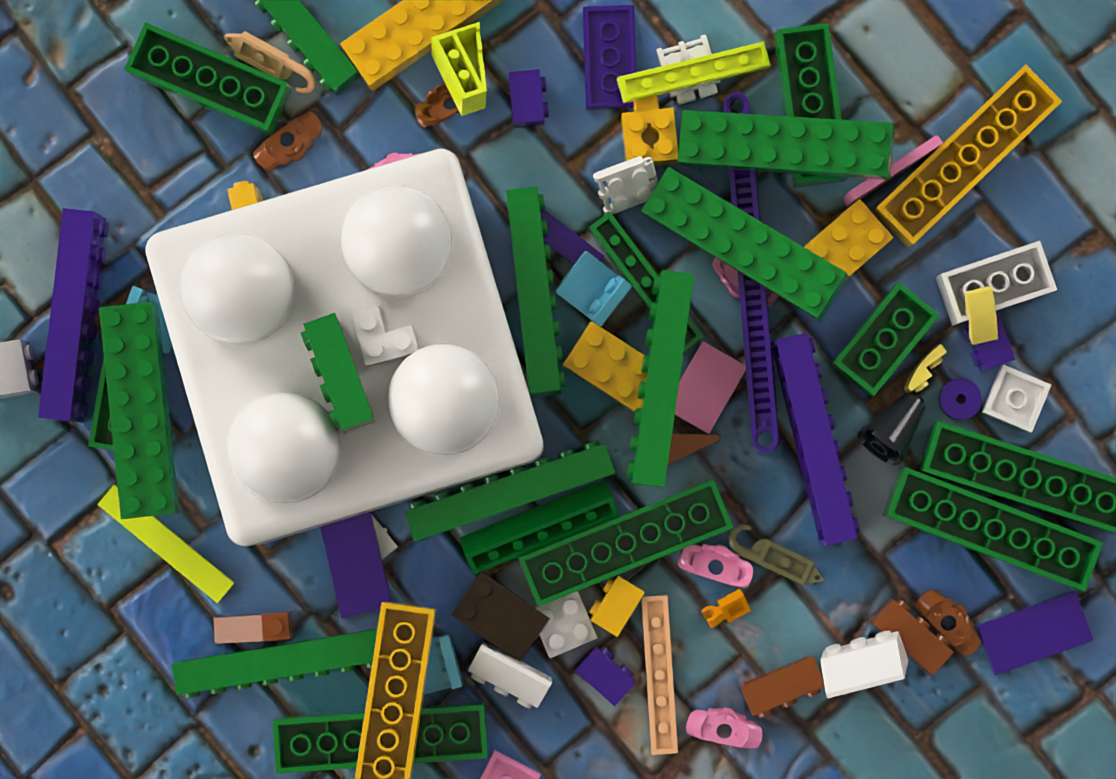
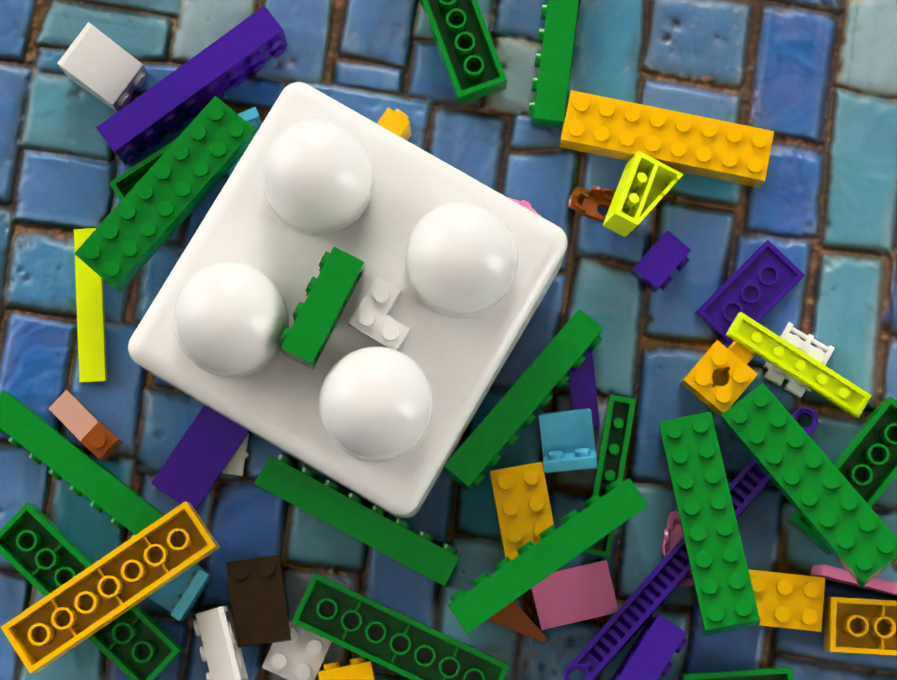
camera: 50 degrees right, 5 degrees down
light nougat plate [224,31,316,94] -> none
dark orange piece [253,112,322,170] -> none
green brick [460,480,620,575] -> none
white plate [593,156,658,215] -> none

